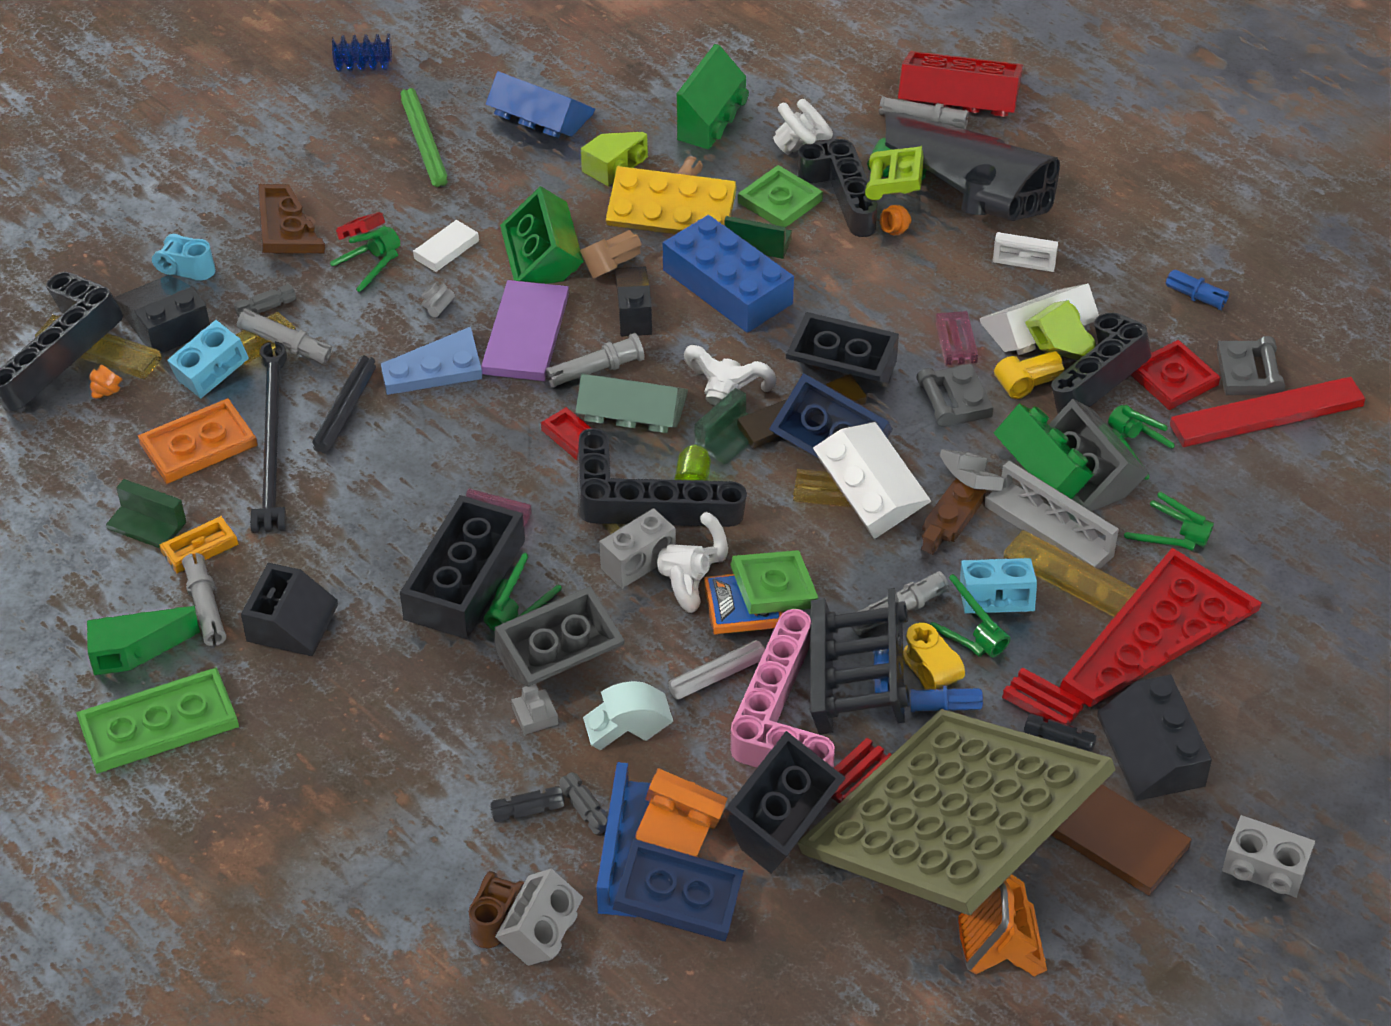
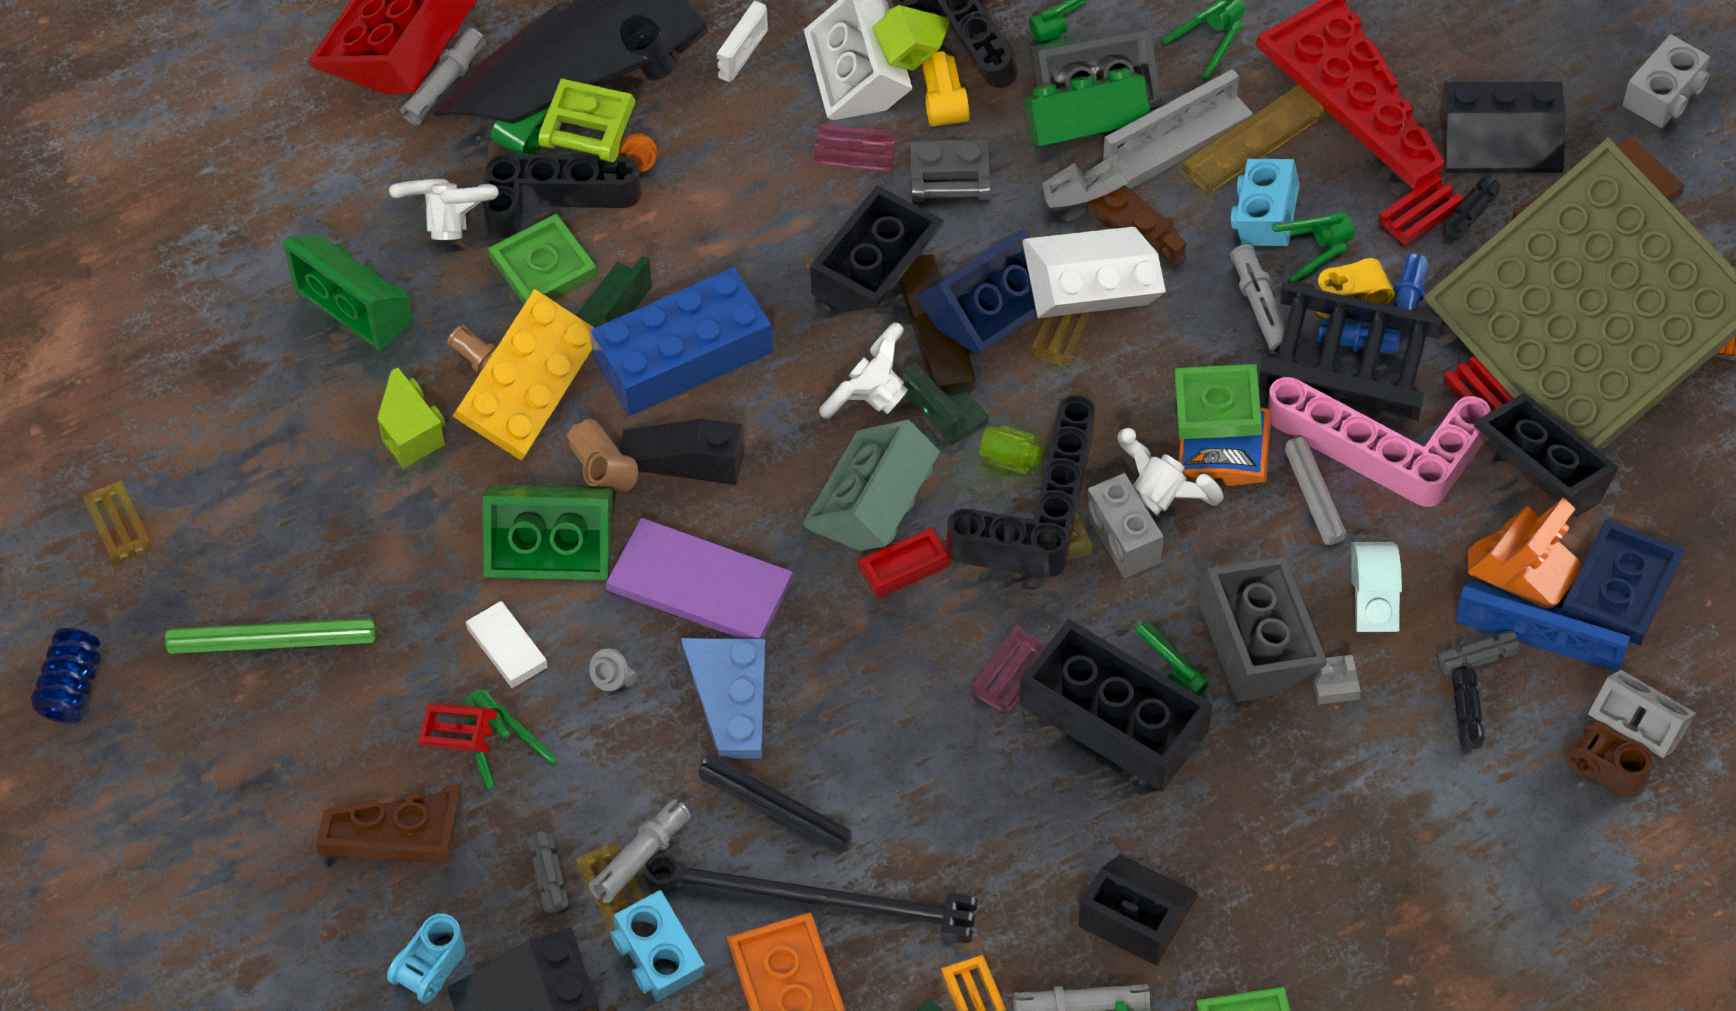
camera: 75 degrees left, 10 degrees up
slope [486,71,595,138] -> none
light grey pin [546,333,645,388] -> none
none -> clear yellow tile [83,481,153,566]

